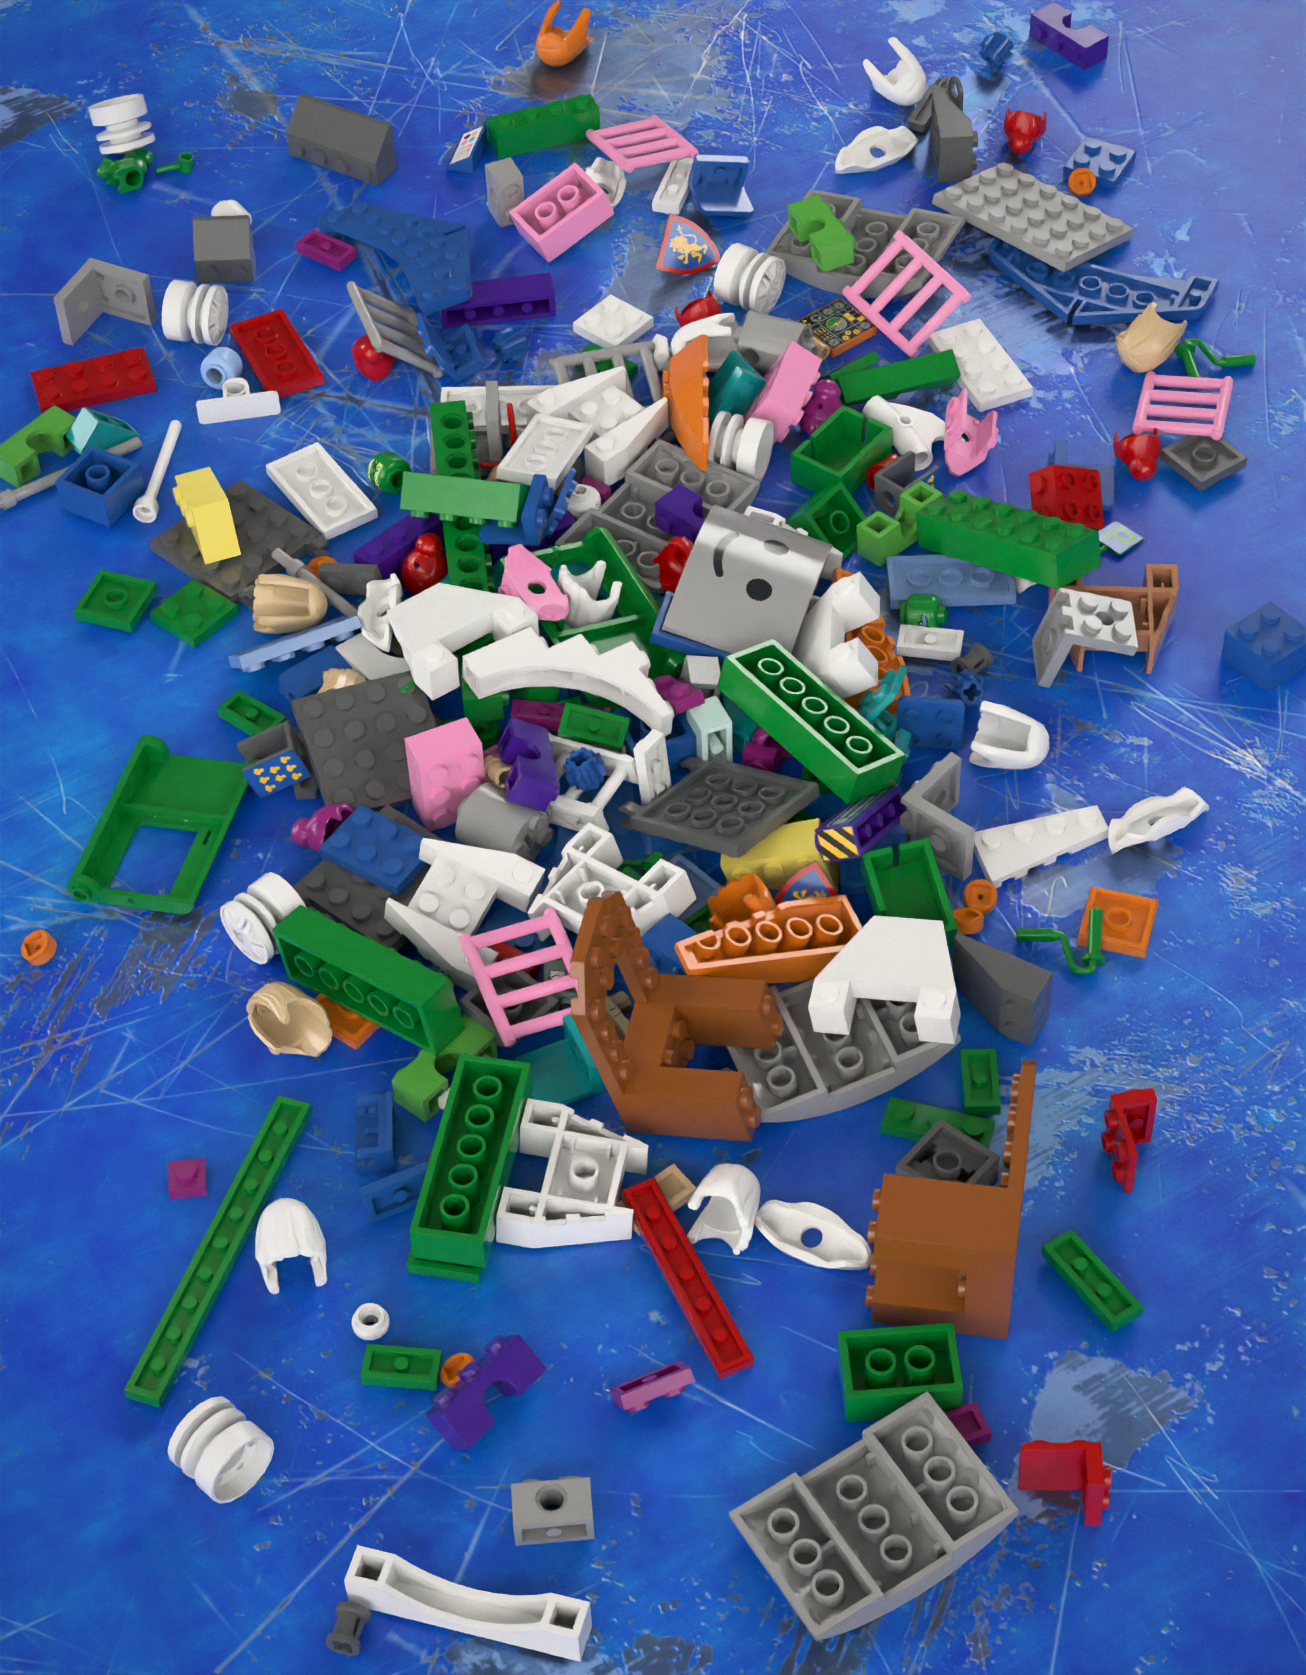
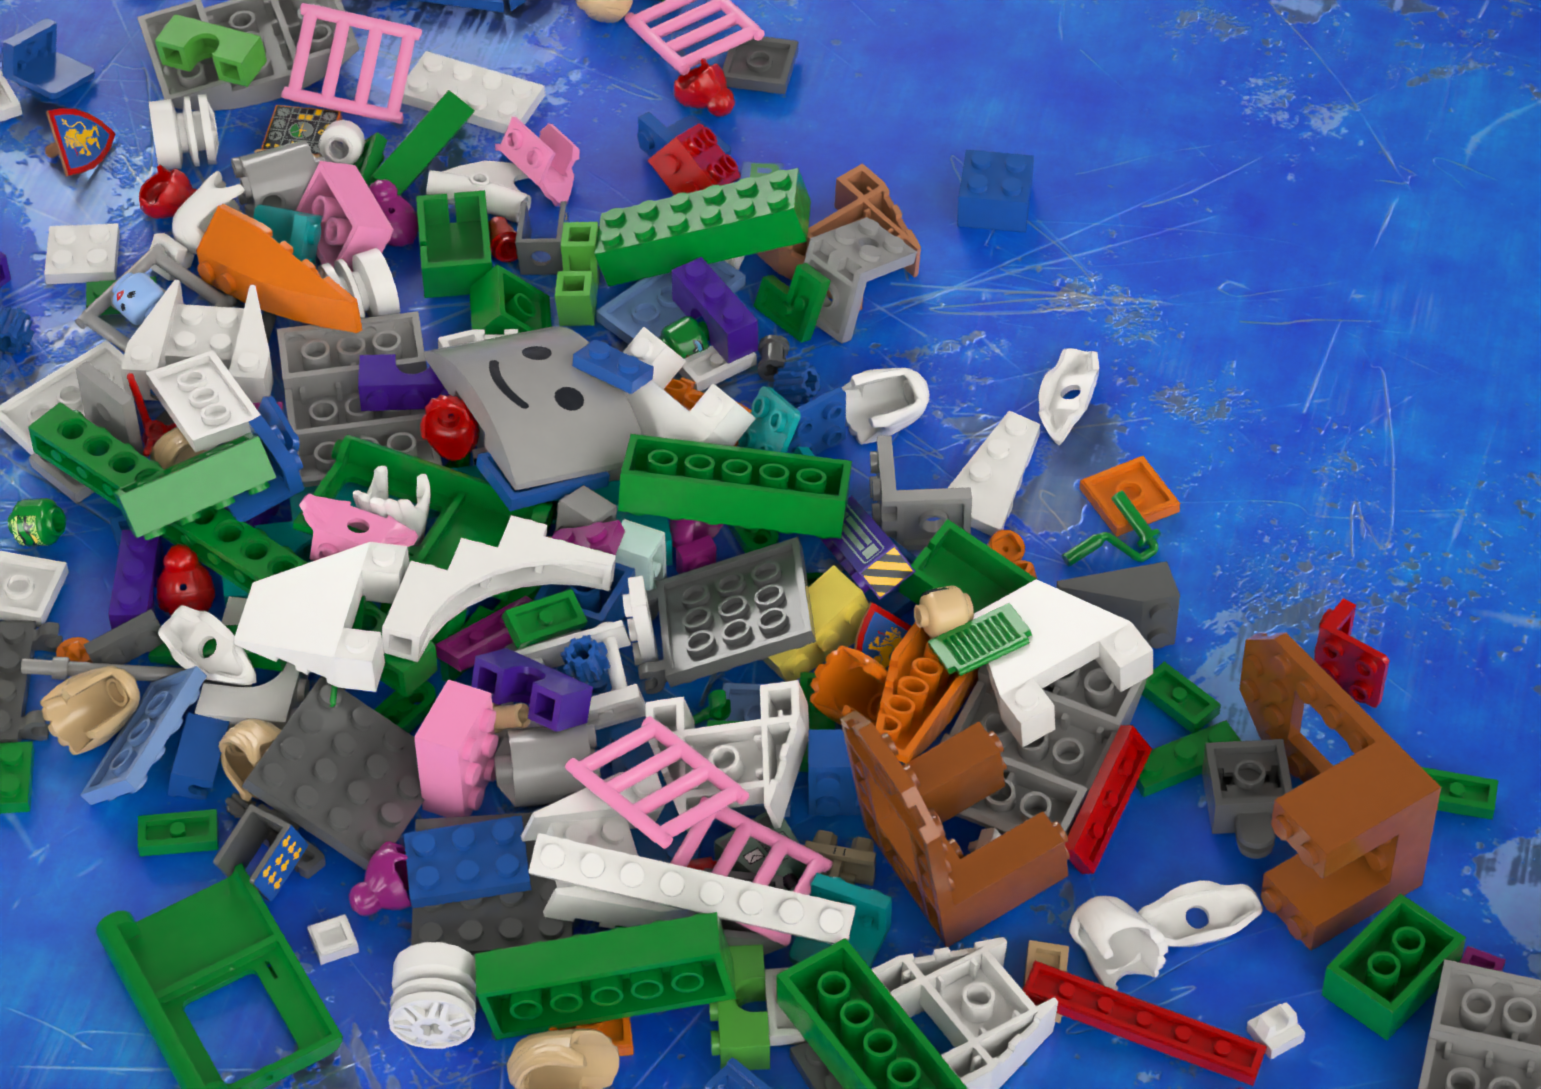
camera: 45 degrees left, 0 degrees up
none -> light blue head [112,273,164,325]
none -> white tile [307,914,359,965]
none -> white head [318,120,365,165]
none -> white plate [528,833,856,944]
none -> bright pink bar [565,716,749,849]
none -> blue plate [572,339,654,394]
none -> dark purple arch [671,257,758,364]
none -> green plate [753,263,831,343]
none -> tan head [914,586,974,638]
none -> green window [928,602,1032,676]
none -> red plate [1065,725,1152,874]
none -> white tile [1246,1002,1305,1060]

